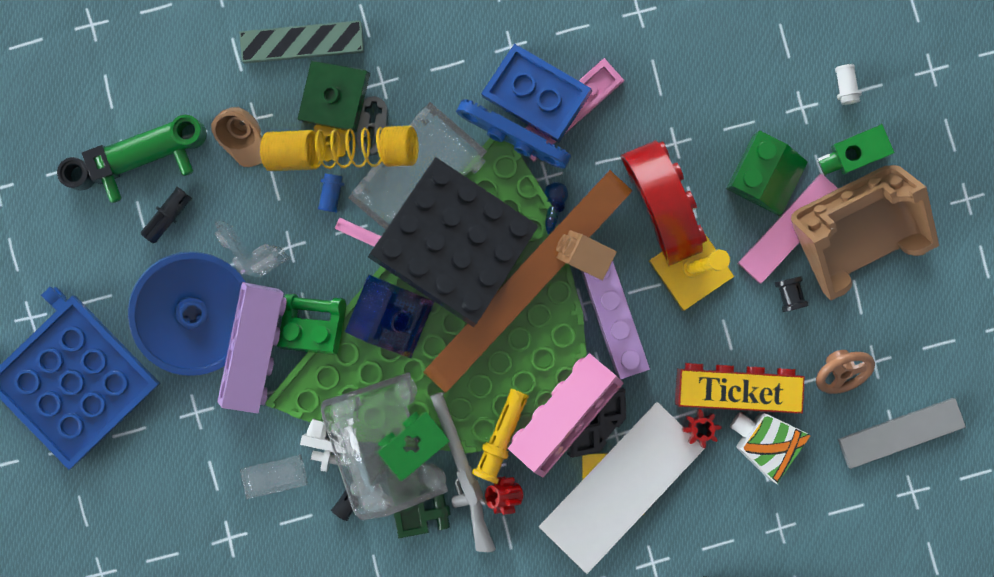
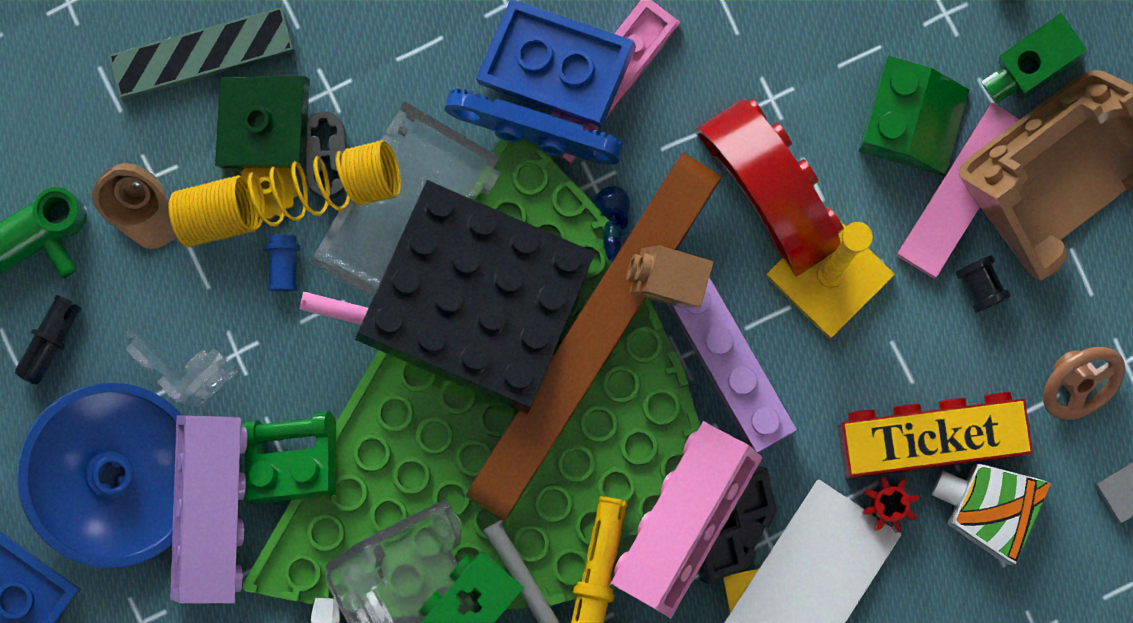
camera: 10 degrees left, 5 degrees down
clear blue slope [345,274,434,358] -> none

